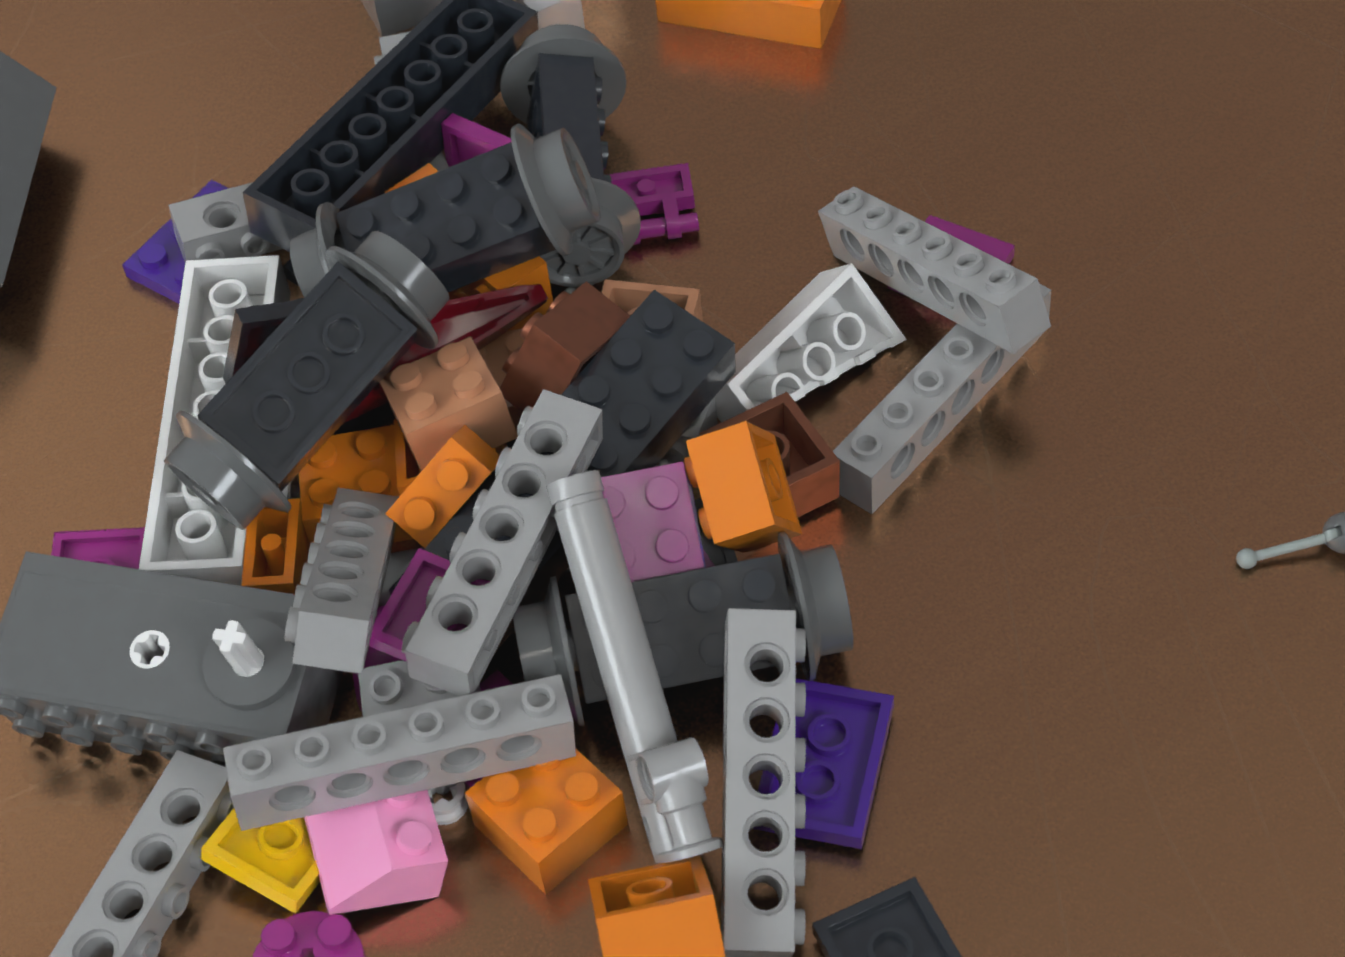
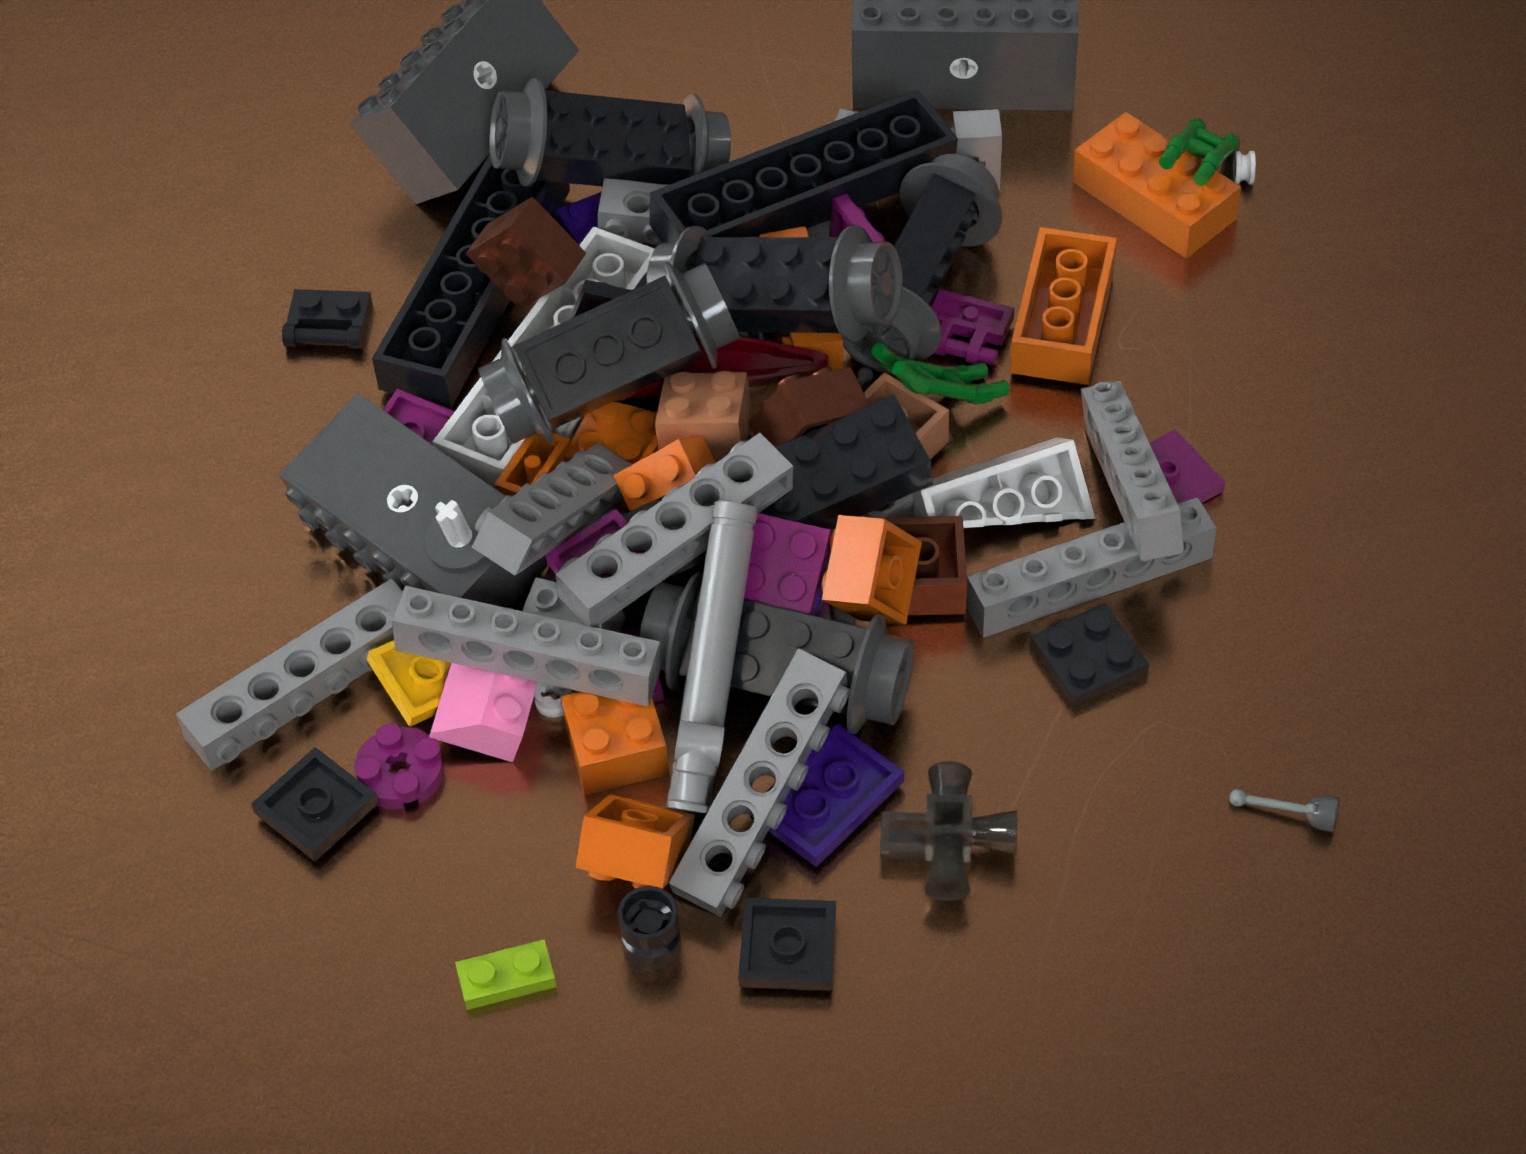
camera: 25 degrees right, 0 degrees up
none -> black brick [372,154,570,408]
none -> copper brick [466,197,586,309]
none -> black brick [489,78,731,187]
none -> green piece [871,342,1010,405]
none -> clear smoke brick [880,761,1017,901]
none -> orange brick [1010,227,1117,385]
none -> black plate [1030,603,1149,707]

